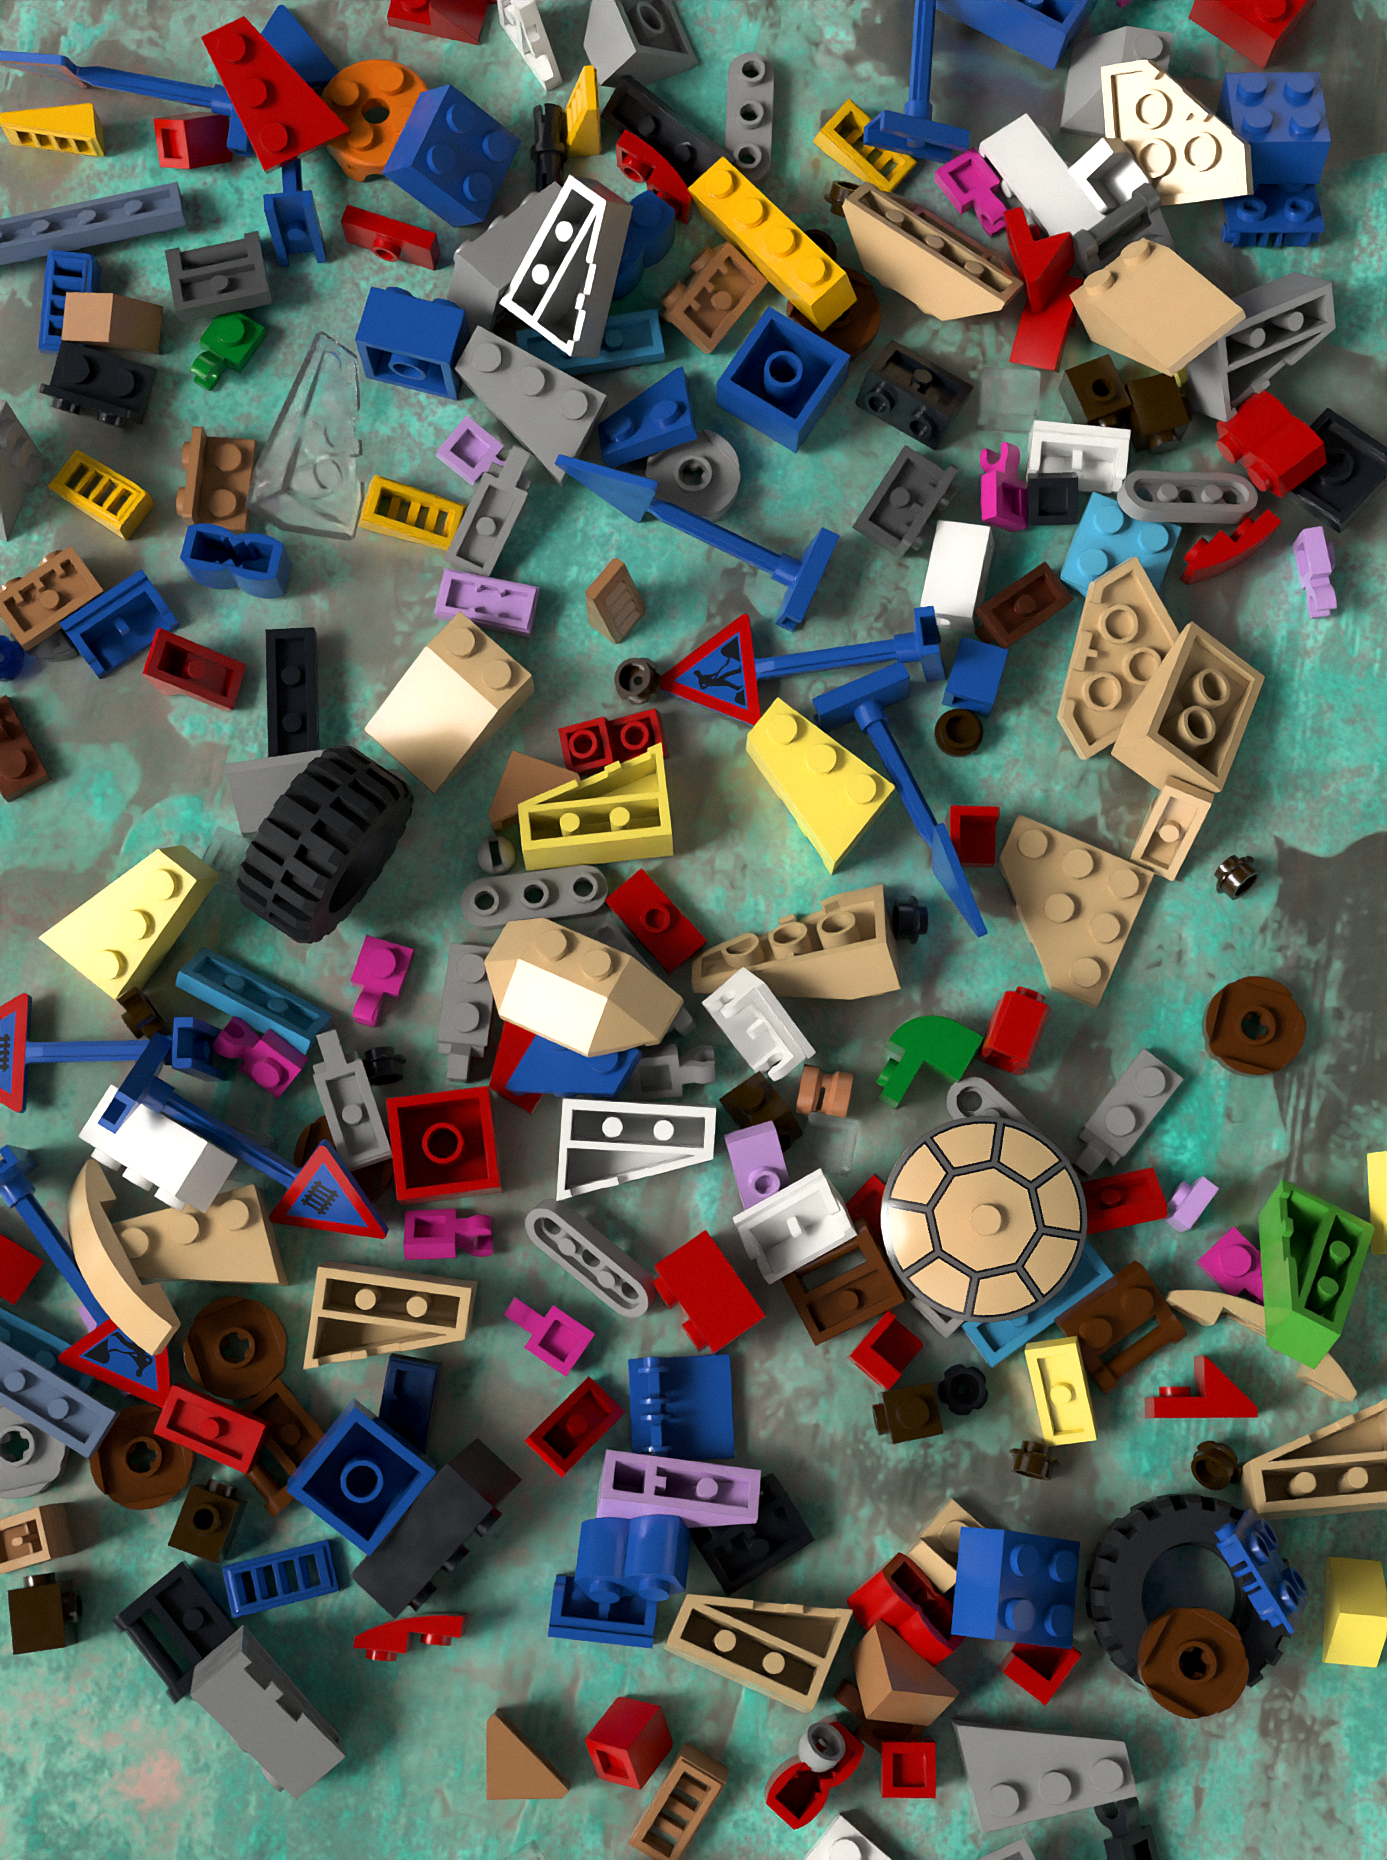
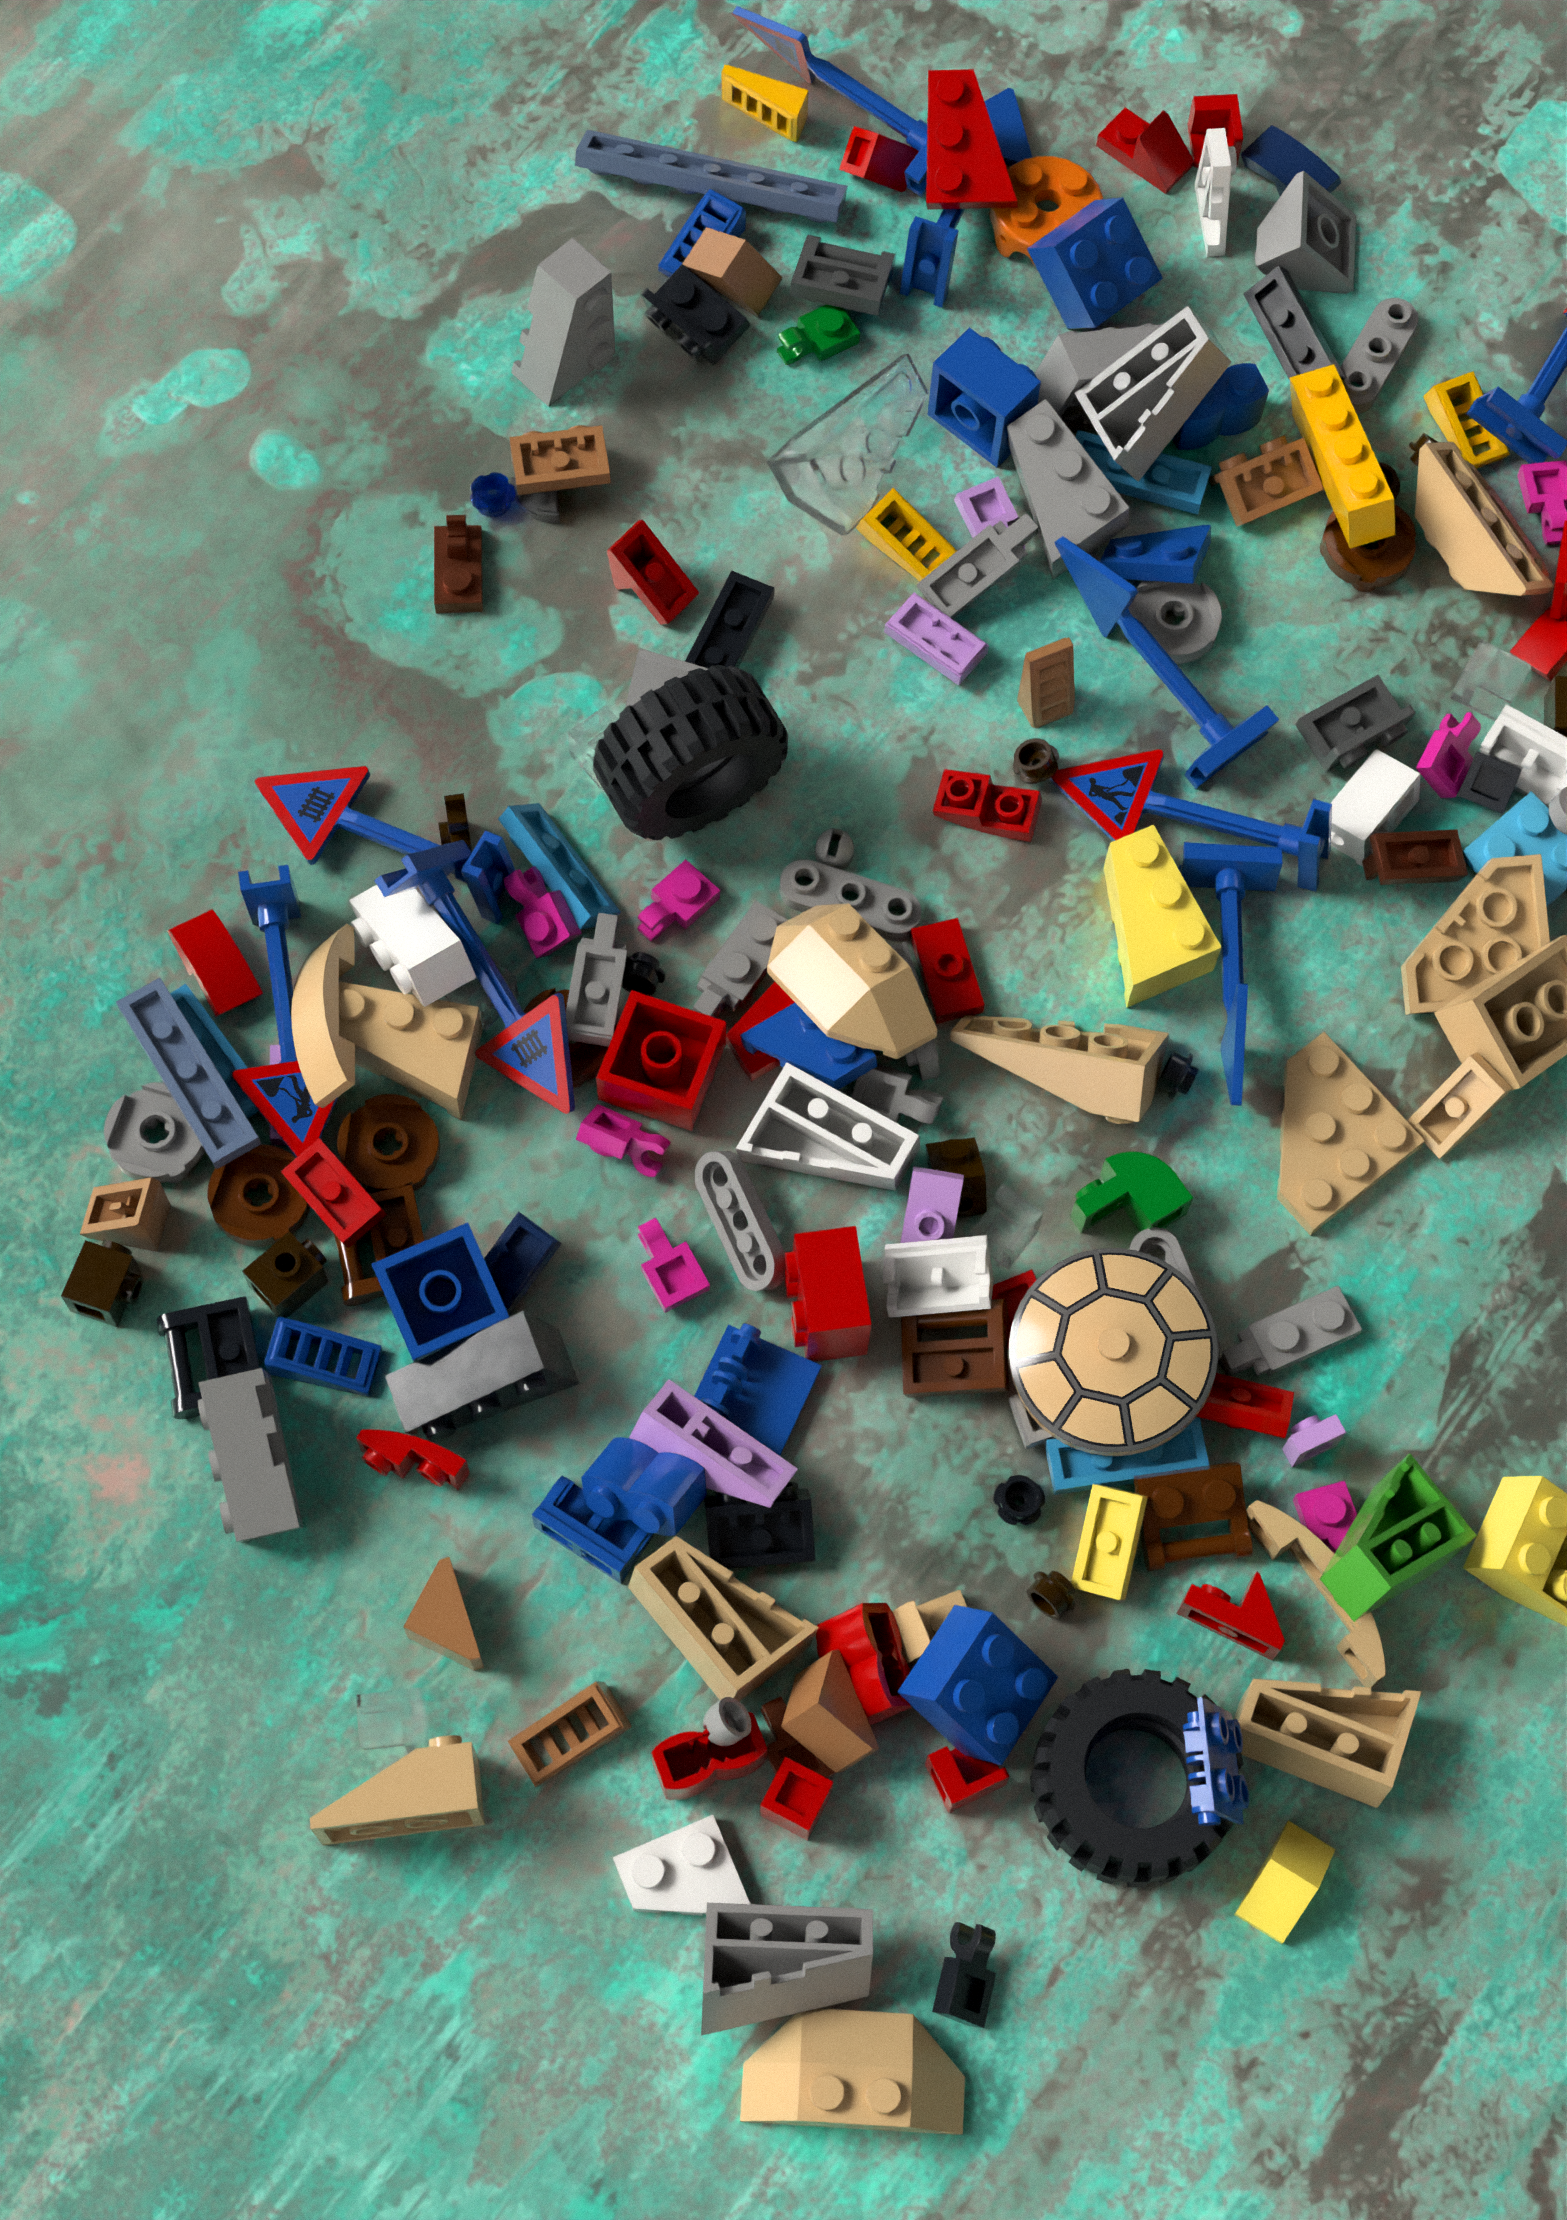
camera: 25 degrees right, 10 degrees down
light yellow wedge [39,845,221,1000] -> none
yellow slope [48,449,155,541] -> none
blue hinge [59,569,180,679] -> none
medium nougat bracket [176,426,258,535] -> none
blue brick [180,523,292,599] -> none
tan wedge [303,1260,478,1370] -> none
red plate [341,204,441,271] -> none
tan slope [364,611,535,795] -> none
medium nougat slope [488,750,581,834] -> none
light yellow wedge [518,742,674,871] -> none
red slope [525,1376,625,1478] -> none
black pin [530,103,568,192] -> none
yellow slope [562,65,602,157] -> none
red panel [584,1697,673,1790] -> none
red slope [616,129,692,225] -> none
white hinge [702,967,816,1081] -> none
blue brick [716,306,850,453] -> none
nougat wheel [795,1064,853,1123] -> none
red panel [846,1309,923,1391] -> none
black bracket [855,340,974,450] -> none
dark brown brick [872,1382,944,1444] -> none
dark brown plate [934,709,983,758] -> none
blue panel [941,638,1009,717] -> none
red panel [945,805,1000,868] -> none
light grey wedge [950,1718,1138,1834] -> none
red brick [976,986,1051,1075] -> none
reddish brown plate [1137,1607,1249,1719] -> none
dark brown plate [1191,1441,1241,1491] -> none
reddish brown plate [1202,976,1306,1078] -> none
dark brown plate [1214,855,1261,900] -> none

